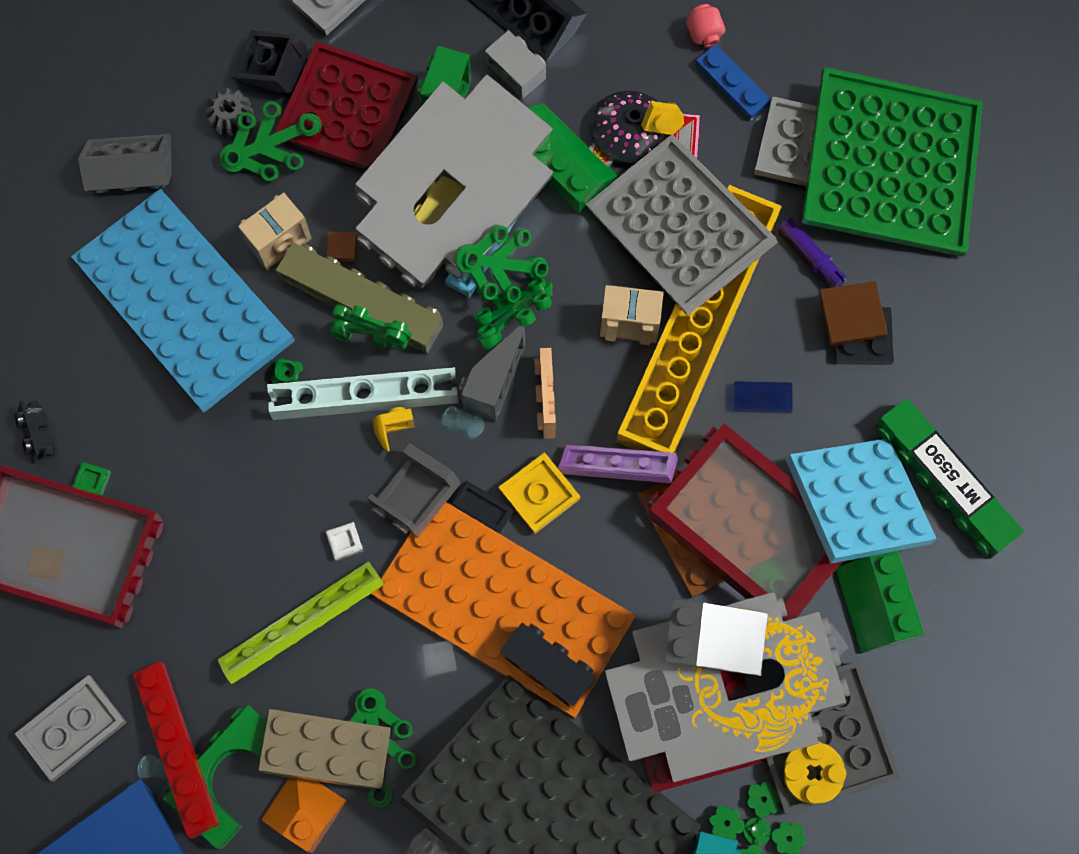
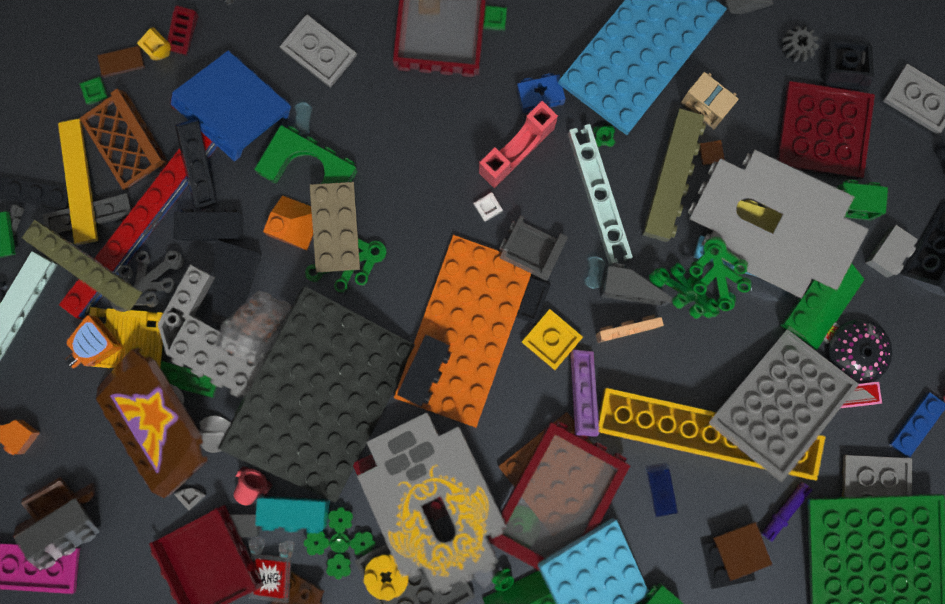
camera: 80 degrees right, 10 degrees up
red plate [133,661,220,839] -> none
lime plate [217,561,384,684] -> none
green plant [220,101,322,181] -> none
green plant [328,305,412,350] -> none
yellow plate [372,407,415,452] -> none
clear plate [422,640,457,677] -> none
tan container [600,285,663,346] -> none
yellow plate [641,101,684,135] -> none
slope [665,599,768,676] -> none
none -> coral arch [479,101,558,188]
none -> green plate [492,567,514,591]
none -> blue brick [517,73,565,114]

